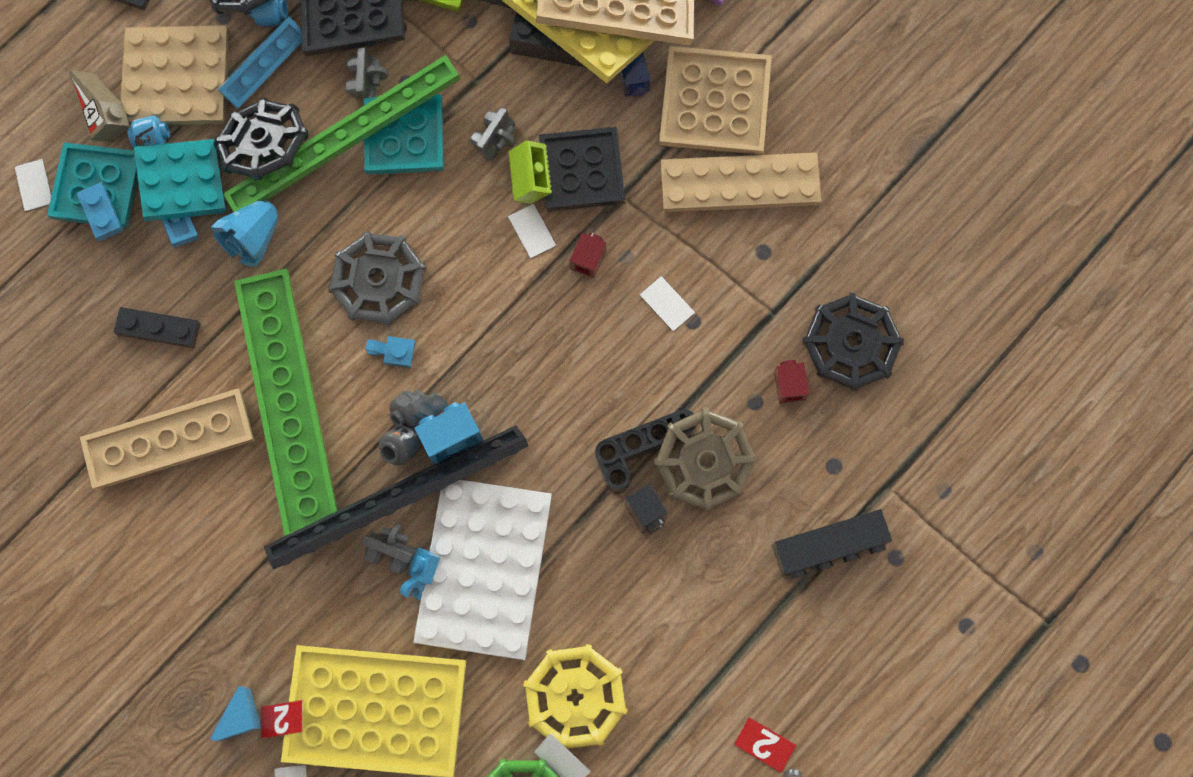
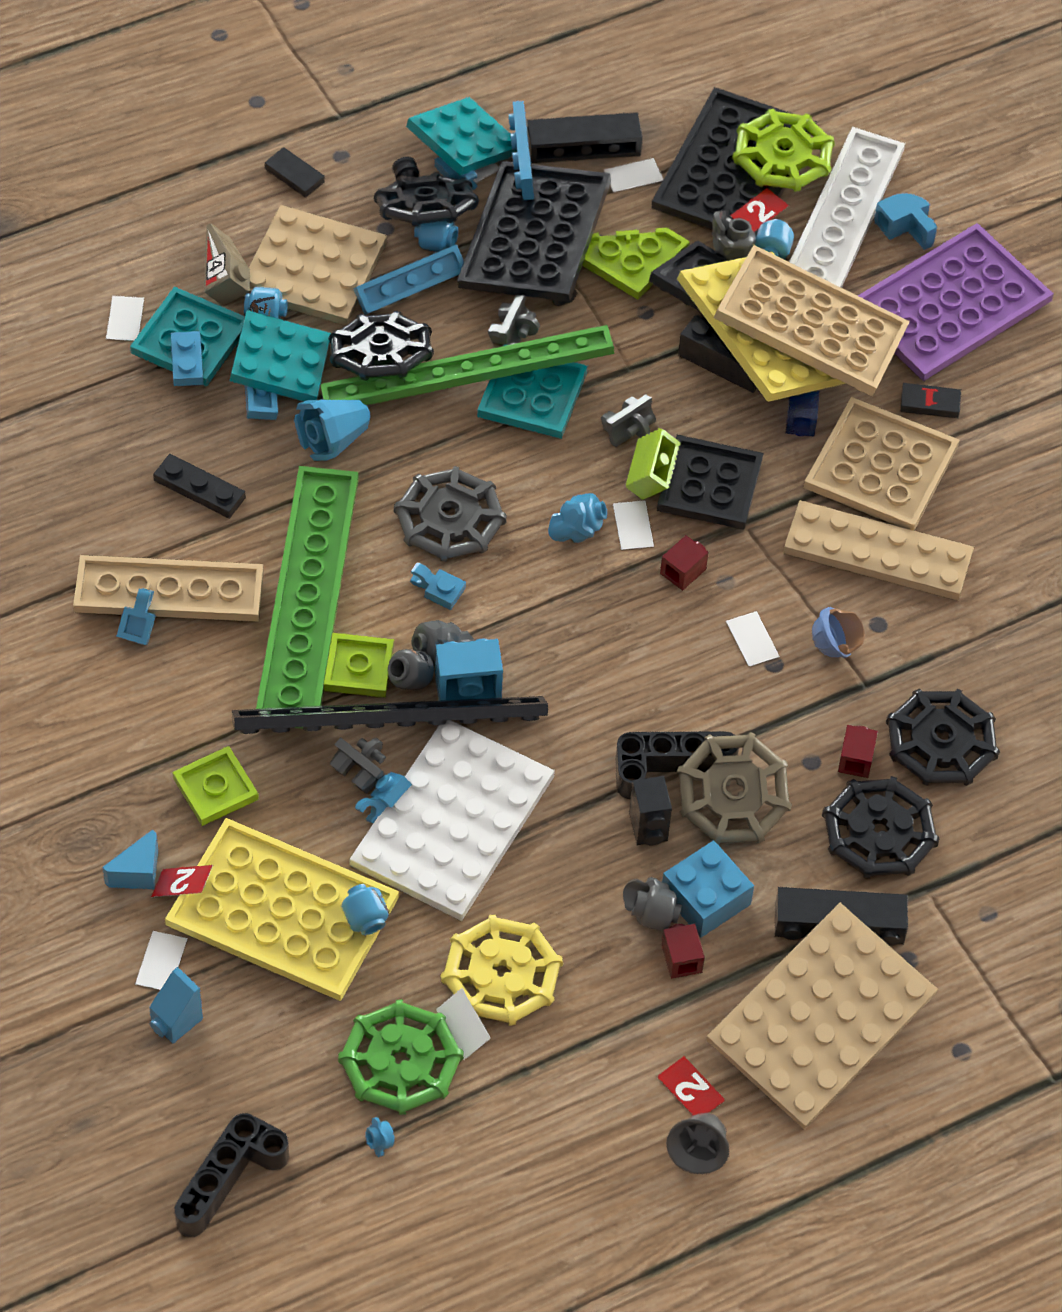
camera: 15 degrees right, 20 degrees down
none -> dark azure plate [116,588,156,645]
none -> lime plate [172,746,259,826]
none -> lime plate [324,633,394,698]
none -> dark azure head [341,884,389,935]
none -> dark azure head [548,493,607,543]
none -> dark grey head [623,877,681,931]
none -> dark red brick [661,924,705,979]
none -> dark azure brick [662,840,754,938]
none -> tan plate [706,903,938,1130]
none -> piece [812,607,865,658]
none -> black plate [822,776,940,879]
none -> black tile [900,383,961,419]

